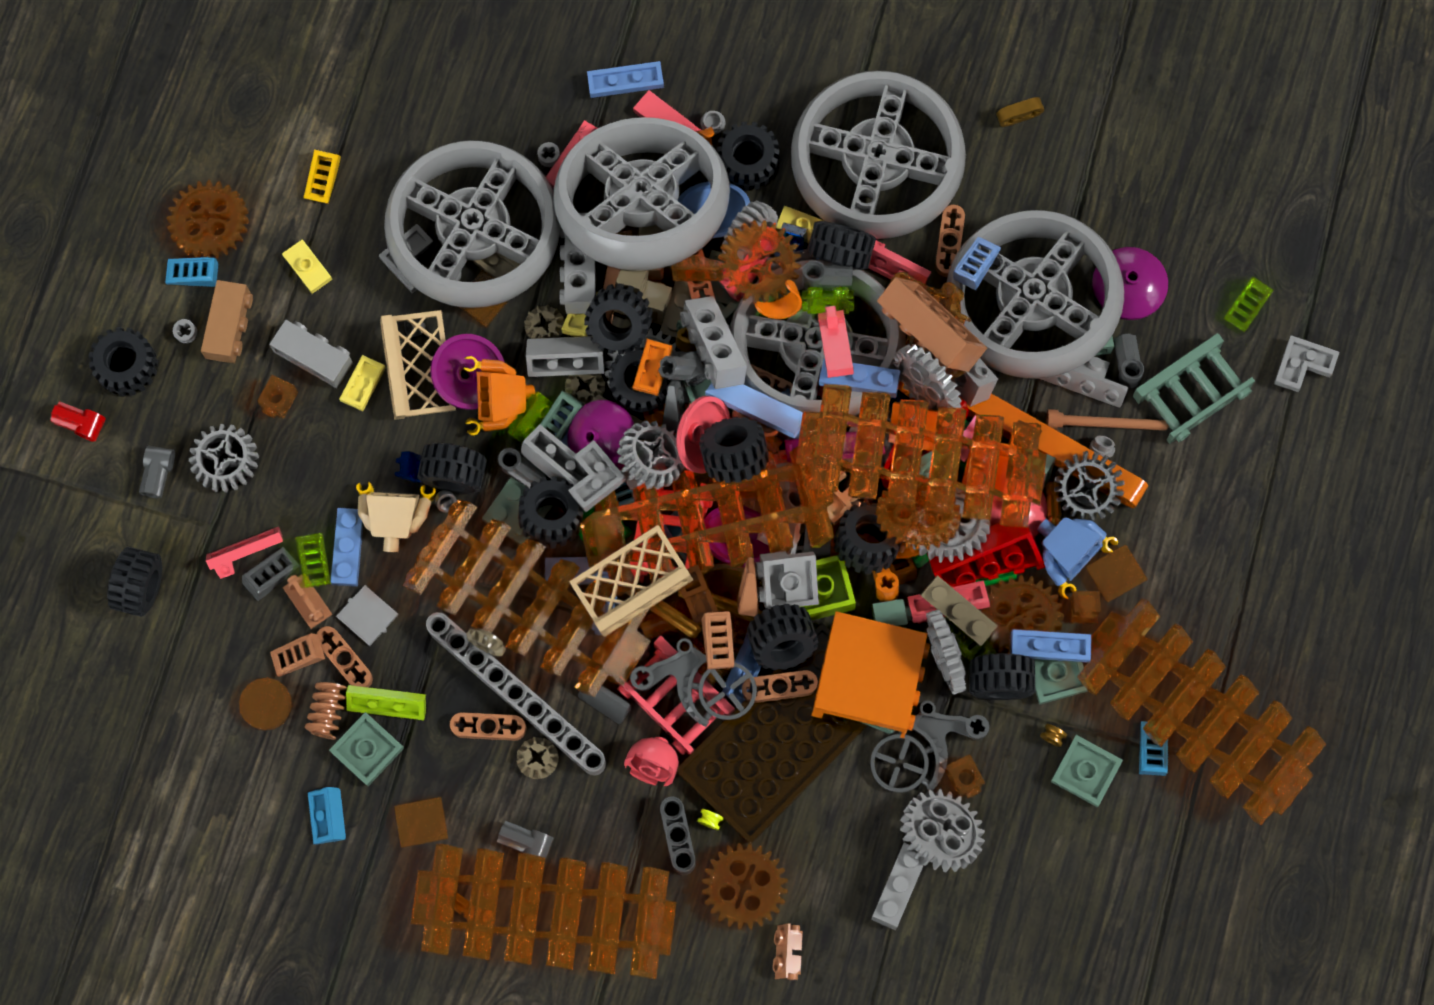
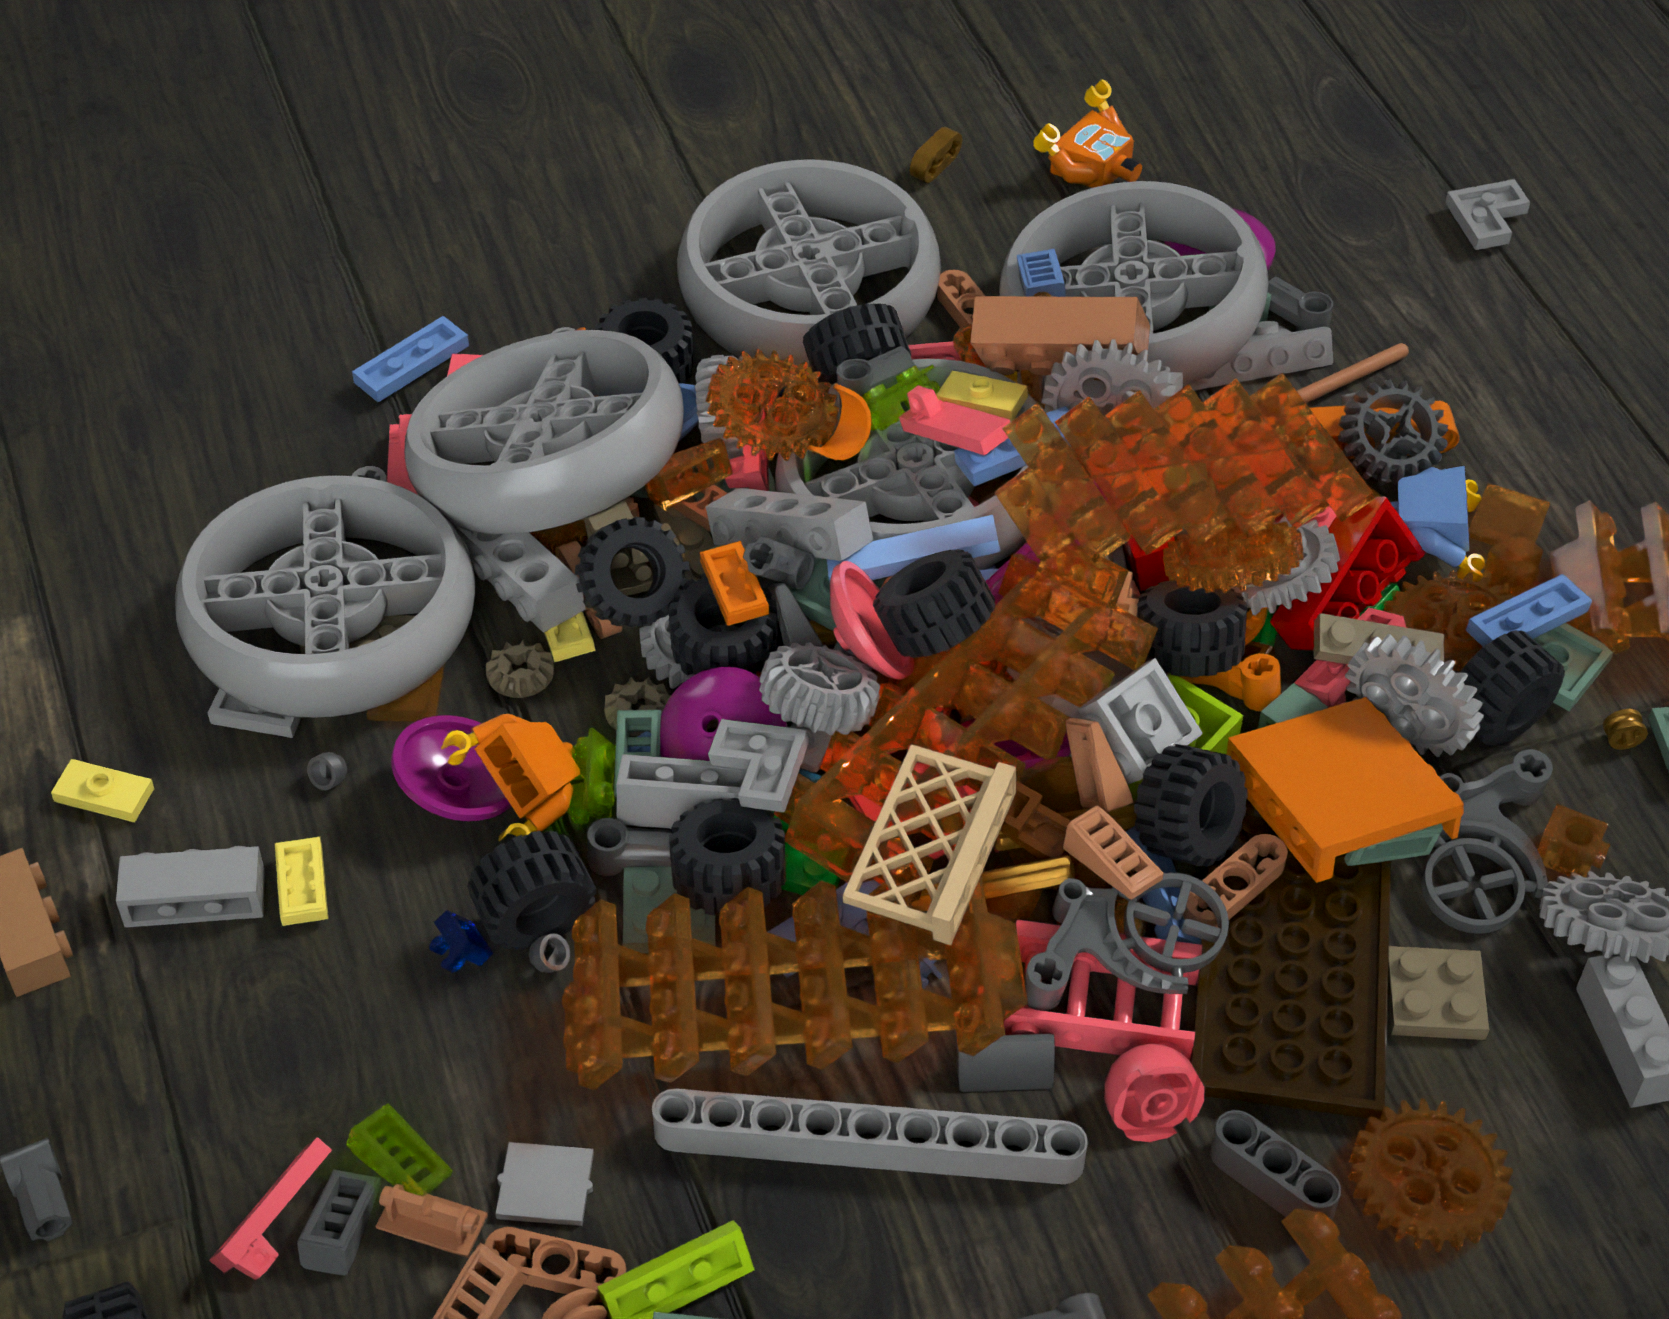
camera: 40 degrees left, 25 degrees down
light grey gear [189,424,259,493] -> none
clear orange brick [257,375,298,419] -> none
yellow slope [304,150,341,204] -> none
medium blue plate [331,508,363,586] -> none
tan torso [356,482,436,552] -> none
tan fence [380,310,456,420] -> none
nougat beam [450,713,527,741] -> none
dark tan gear [466,628,506,656] -> none
dark tan gear [516,737,559,779] -> none
light grey brick [526,336,605,377] -> none
neon yellow bush [697,809,723,830] -> none
nougat hinge [773,924,803,980] -> none
sand green fence [1133,333,1255,444] -> none
clear neon green slope [1224,276,1274,332] -> none
none -> light yellow plate [936,370,1028,422]
none -> orange torso [1033,80,1142,188]
none -> dark tan plate [1388,946,1489,1040]

